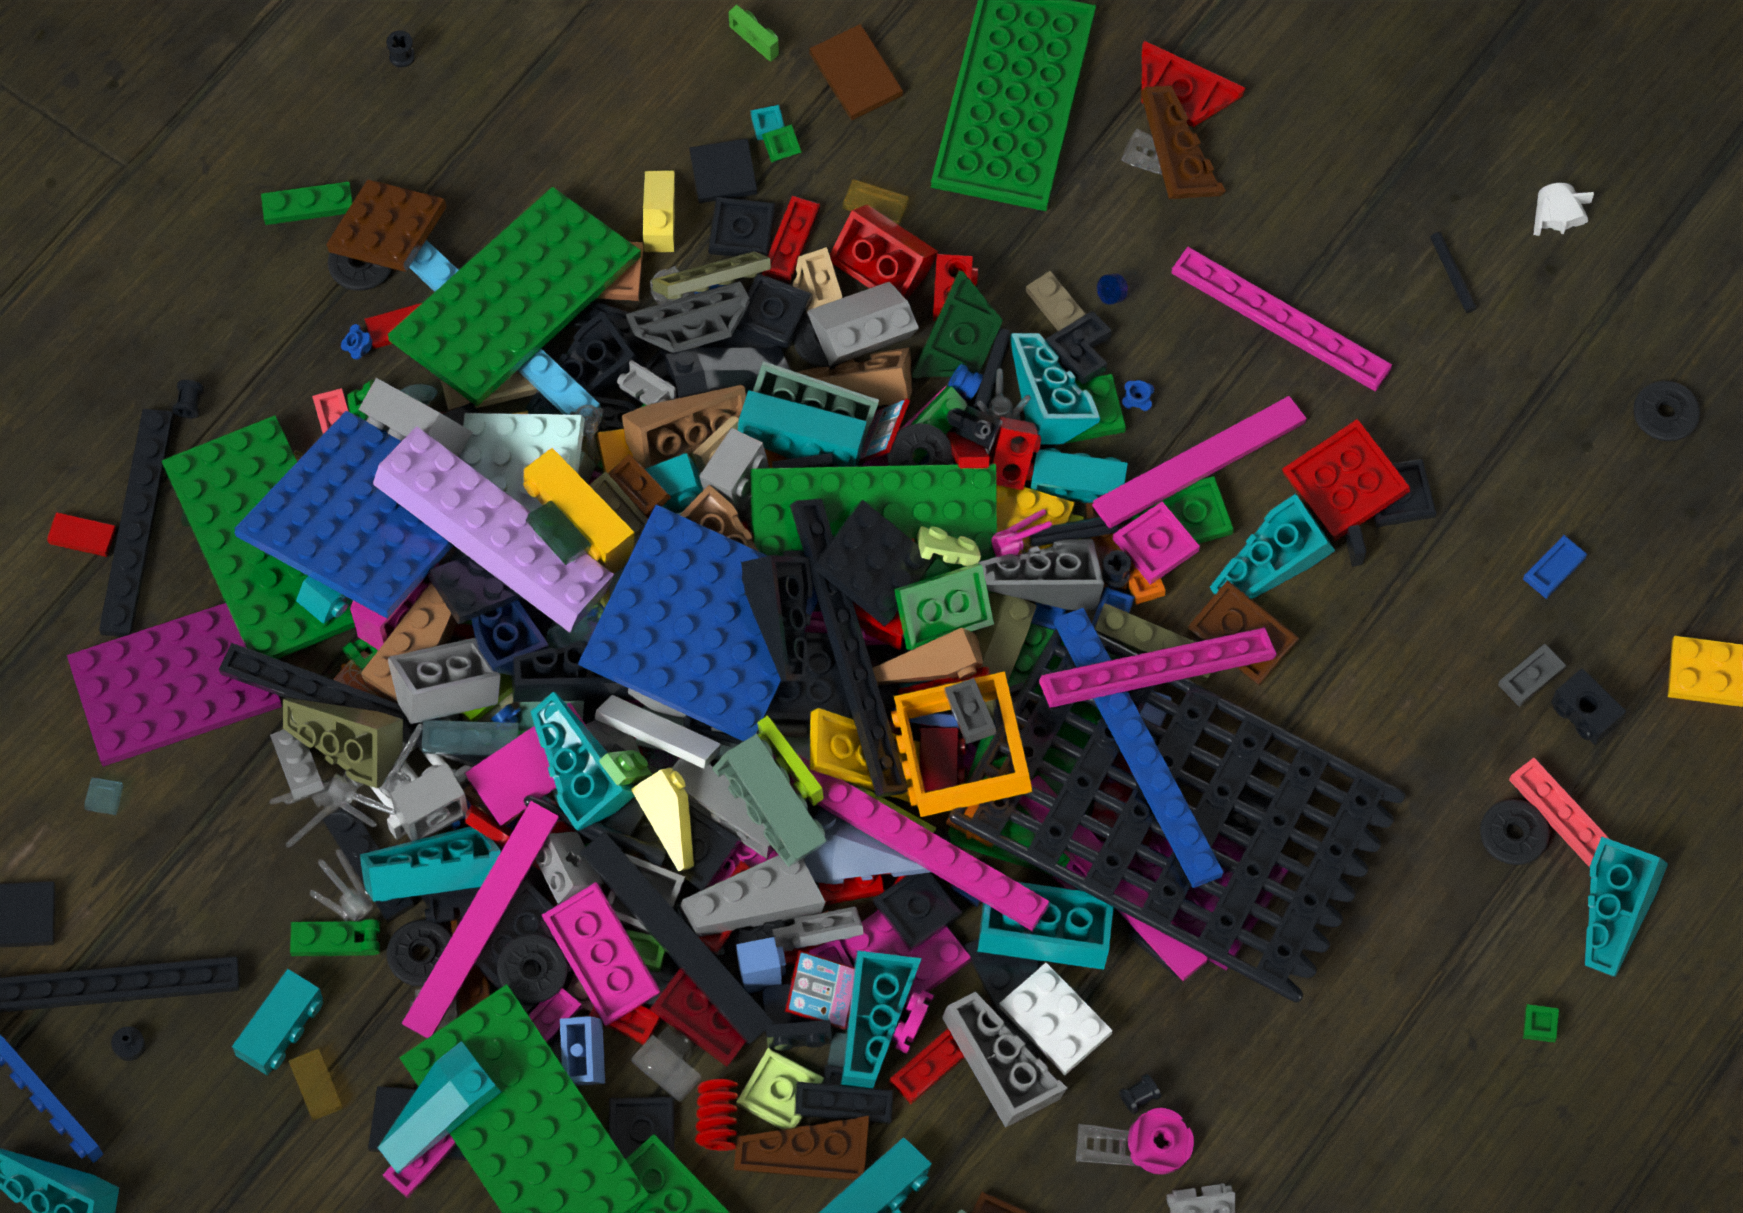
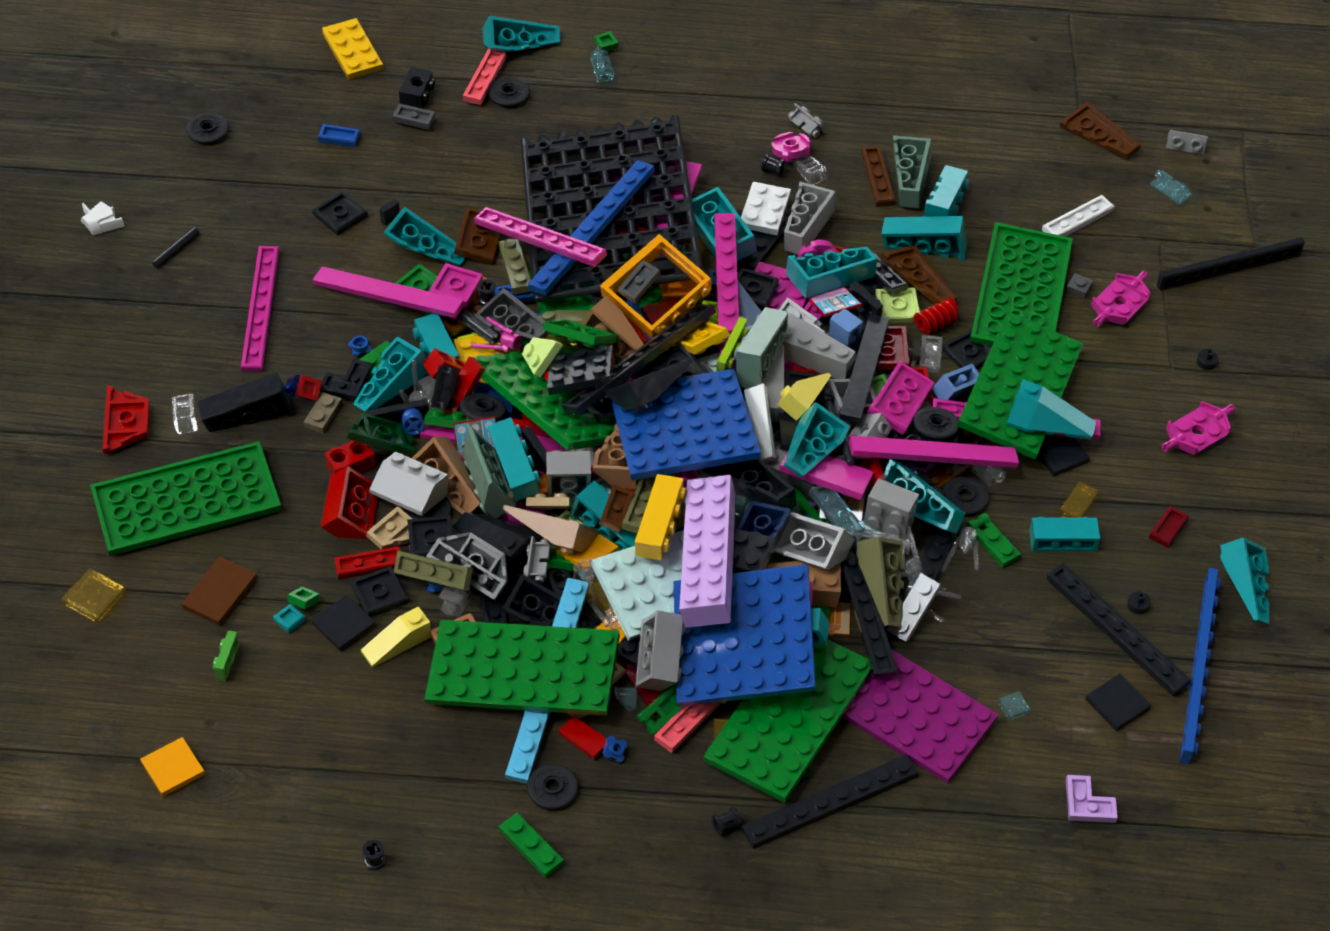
camera: 125 degrees left, 15 degrees down
red tile [47,512,116,557] -> none
reddish brown plate [326,179,447,272] -> none
clear green plate [525,500,591,565] -> none
bright green plate [599,750,652,786] -> none
clear yellow tile [843,179,909,225] -> none
reddish brown wing [1141,86,1226,199] -> none
red plate [1282,419,1410,542] -> none
none -> black wedge [198,372,295,432]
none -> red plate [295,375,322,402]
none -> clear light blue hinge [590,44,614,83]
none -> dark red tile [1149,506,1189,548]

